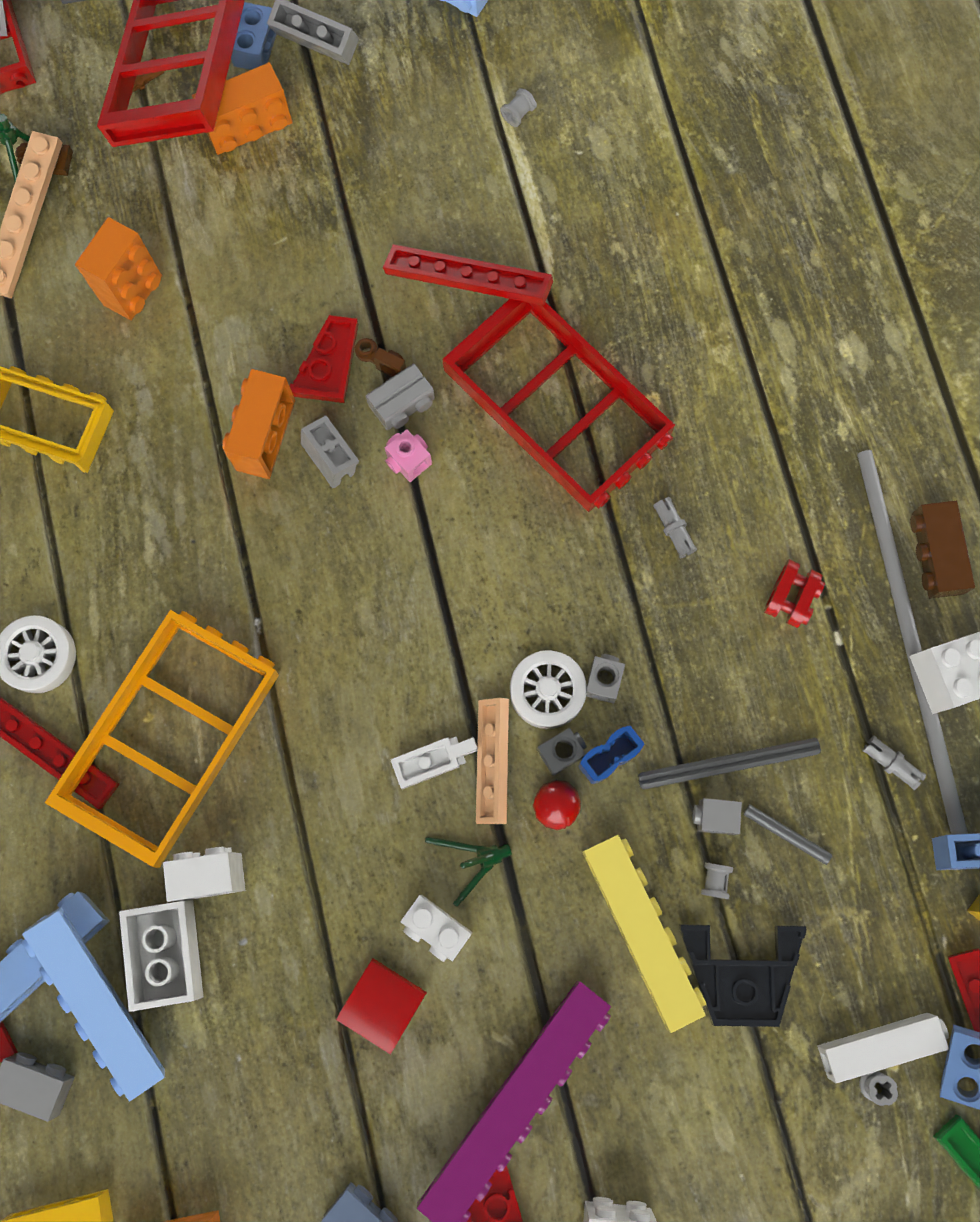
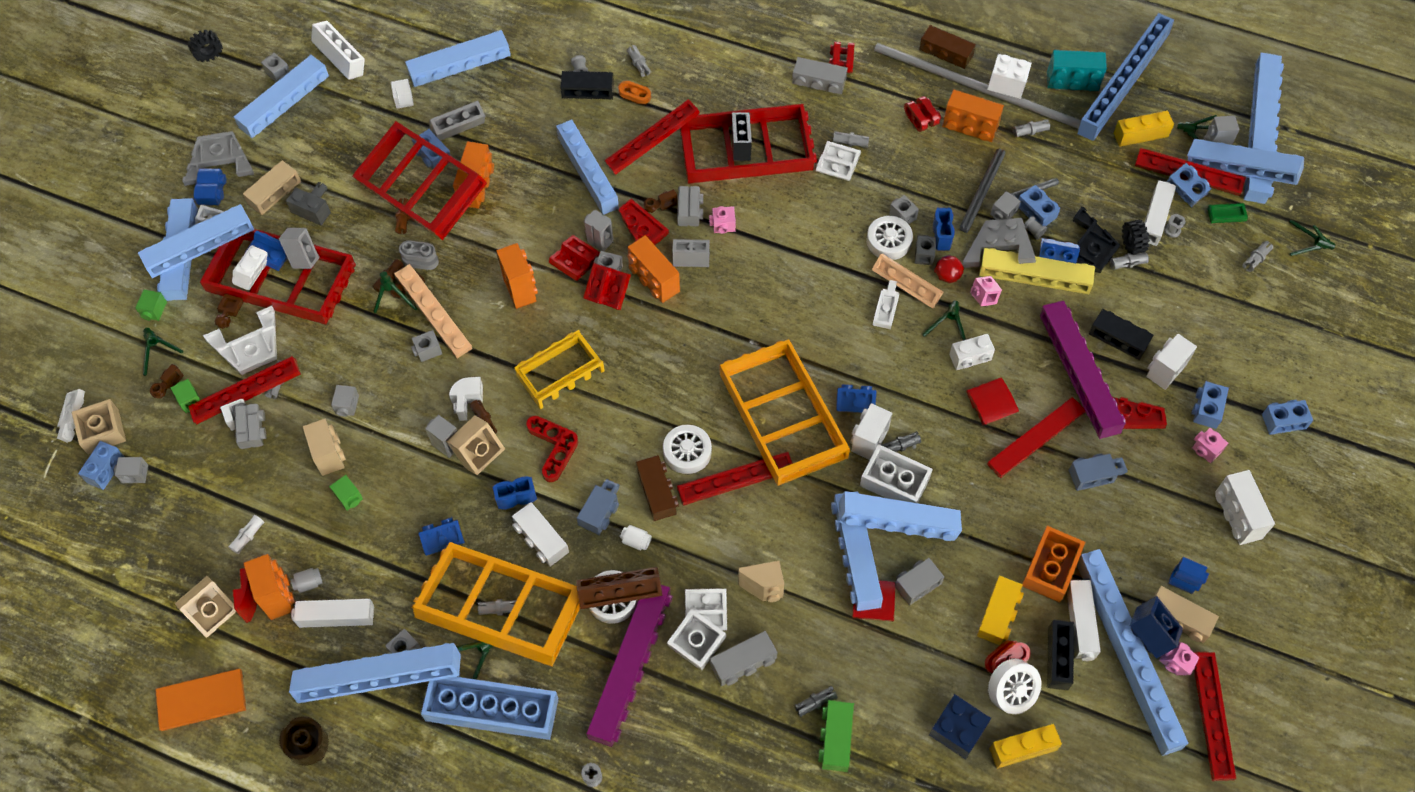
camera: 55 degrees left, 15 degrees down
none -> reddish brown pin [372,259,404,293]
none -> light grey brick [399,240,439,270]
none -> red slope [549,235,600,281]
none -> light blue brick [556,119,619,215]
none -> black brick [560,71,614,100]
none -> red slope [583,263,631,310]
none -> light grey brick [584,210,613,251]
none -> light grey brick [594,251,623,271]
none -> orange plate [618,81,651,104]
none -> light grey pin [627,45,651,77]
none -> black brick [731,112,752,161]
none -> light grey brick [792,57,848,94]
none -> white slope [816,141,861,181]
none -> red brick [829,41,855,73]
none -> blue bracket [836,384,876,413]
none -> dark grey pin [881,431,921,452]
none -> orange brick [942,90,1004,142]
none -> light grey wing [963,218,1036,268]
none -> bright pink brick [970,276,1002,306]
none -> red tile [987,397,1085,479]
none -> medium blue brick [1019,185,1060,226]
none -> blue bracket [1039,238,1080,264]
none -> black brick [1089,308,1154,361]
none -> light grey pin [1109,252,1149,270]
none -> black tyre [1122,219,1150,254]

